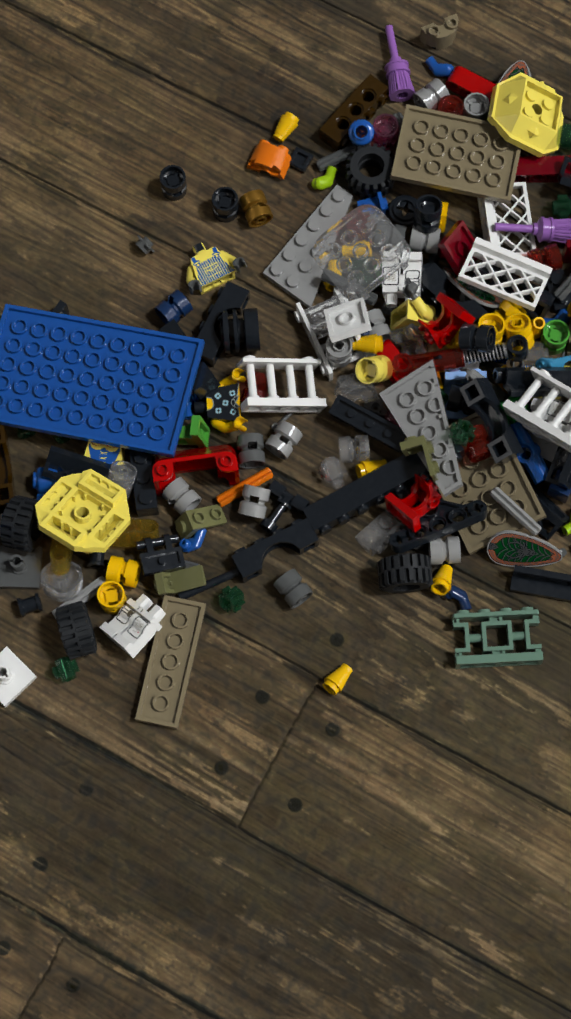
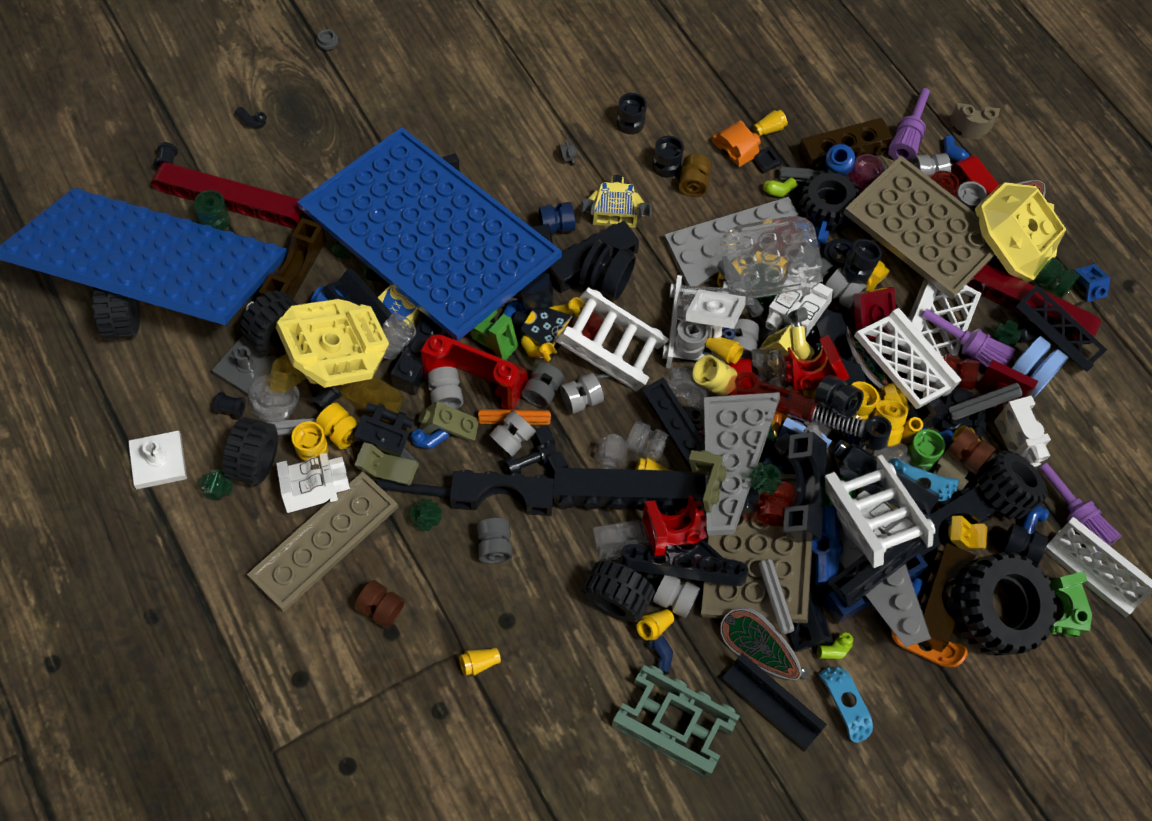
camera: 25 degrees right, 10 degrees down
none -> copper wheel [355,580,405,628]

